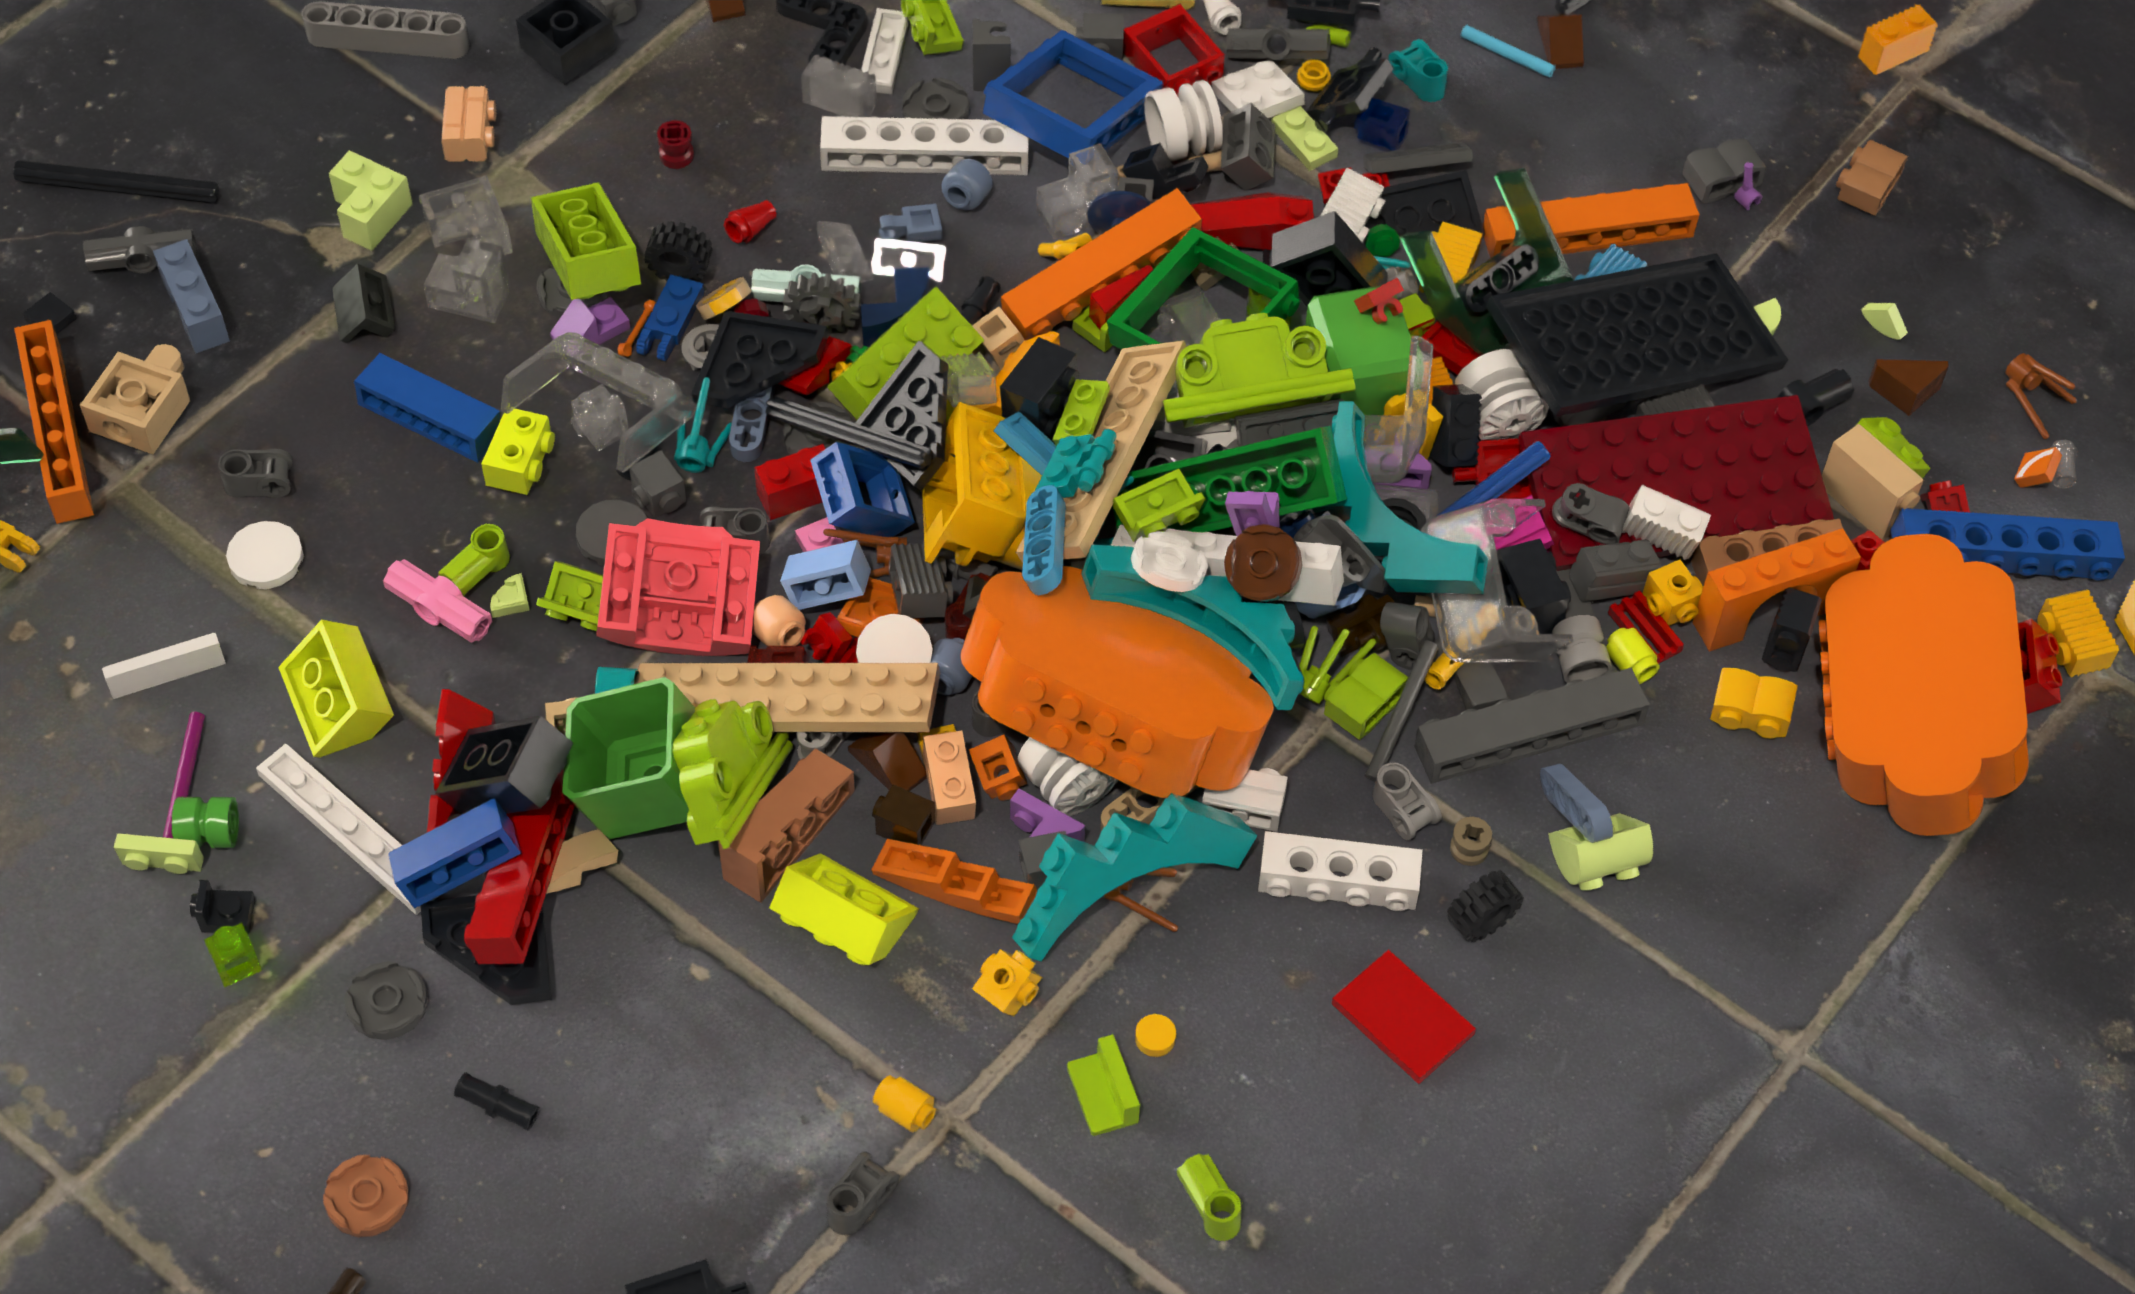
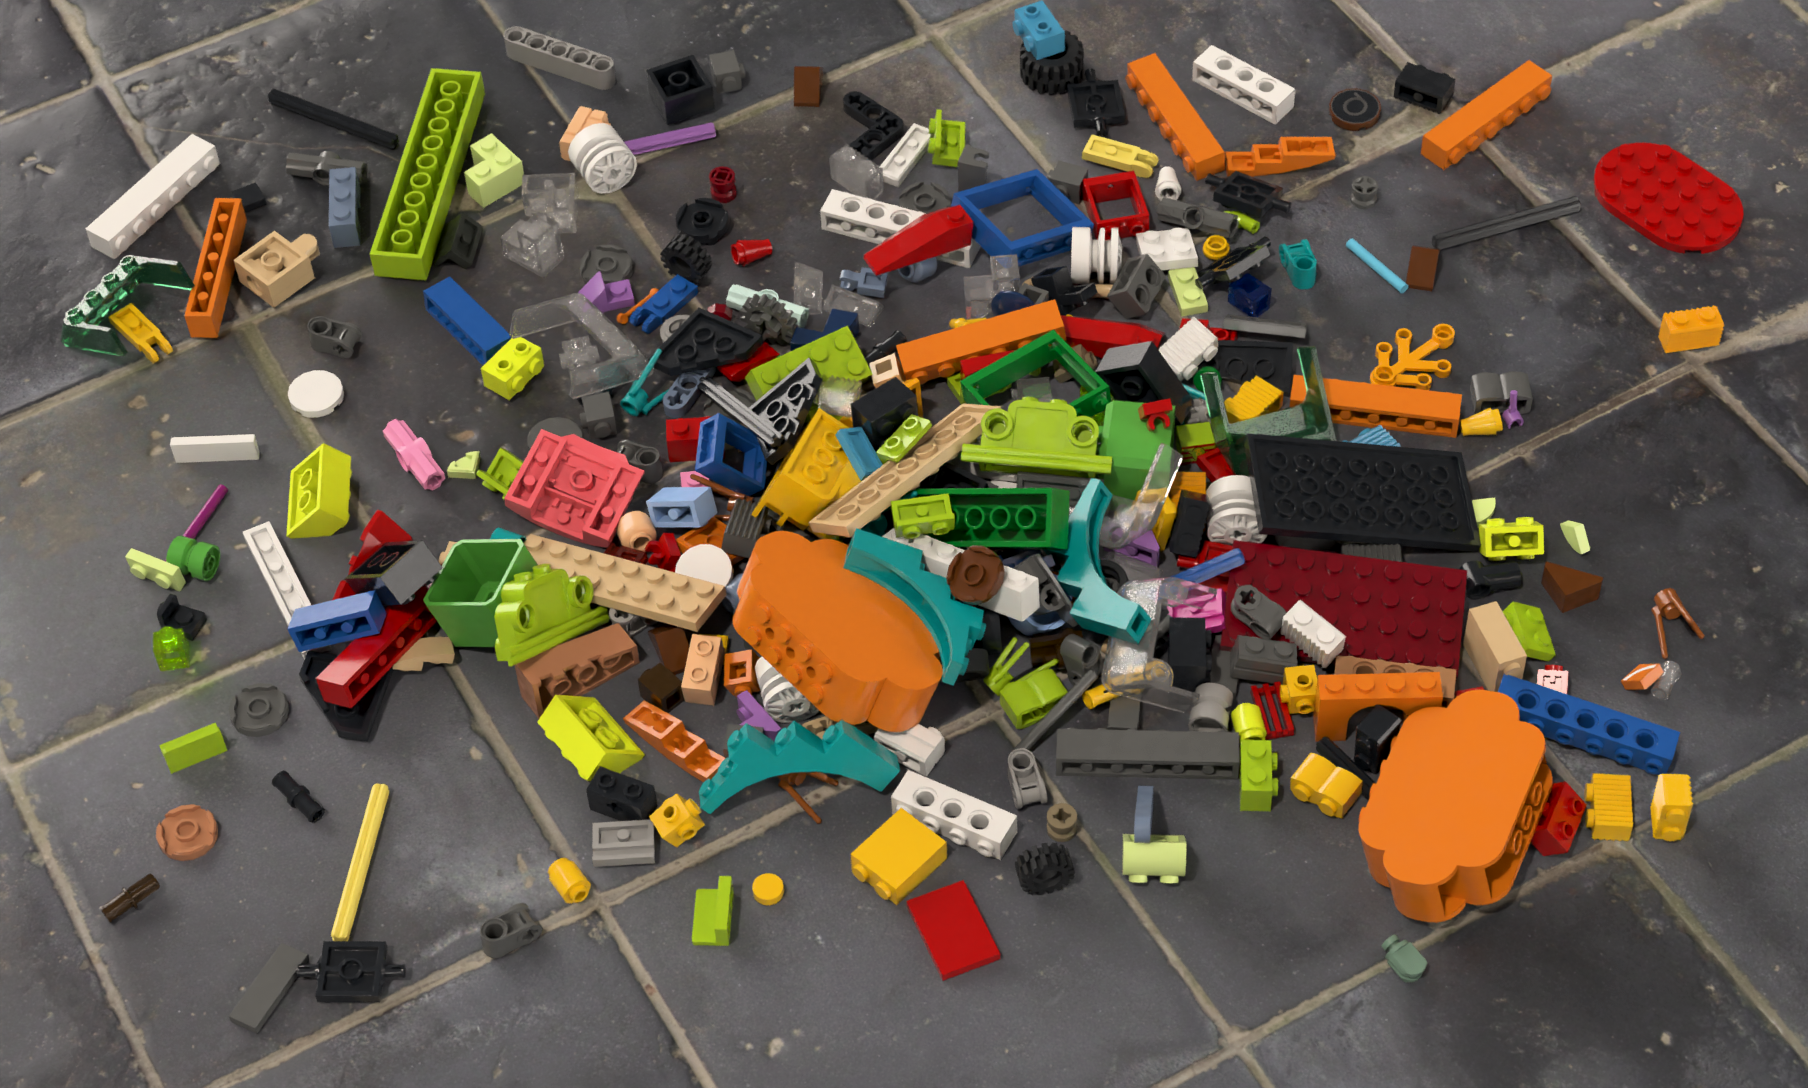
camera: 25 degrees right, 5 degrees down
lime piece [438,524,510,596] -> none
lime brick [531,182,641,300] -> none
piece [696,277,752,319] -> none
dark azure beam [1022,485,1066,595] -> none
teal plate [1035,429,1116,498] -> none
white tile [1130,531,1208,592] -> none
lime piece [1177,1154,1241,1241] -> none
medium lavender slope [1225,491,1279,536] -> none
black beam [1455,245,1539,313] -> none
medium nougat brick [1836,140,1908,216] -> none
none -> lime panel [159,722,227,774]
none -> light yellow axle [331,783,389,941]
none -> lime brick [370,68,485,280]
none -> white wheel [568,123,637,194]
none -> black brick [586,766,657,821]
none -> light grey plate [592,819,655,867]
none -> medium lavender axle [624,122,716,155]
none -> black plate [676,198,729,245]
none -> yellow brick [851,808,947,905]
none -> red wedge [863,205,973,276]
none -> lime brick [1239,740,1278,812]
none -> black axle [1316,736,1376,801]
none -> light orange plant [1370,324,1455,390]
none -> sand green arm [1381,934,1427,983]
none -> yellow cone [1459,408,1503,436]
none -> neon yellow brick [1479,517,1544,561]

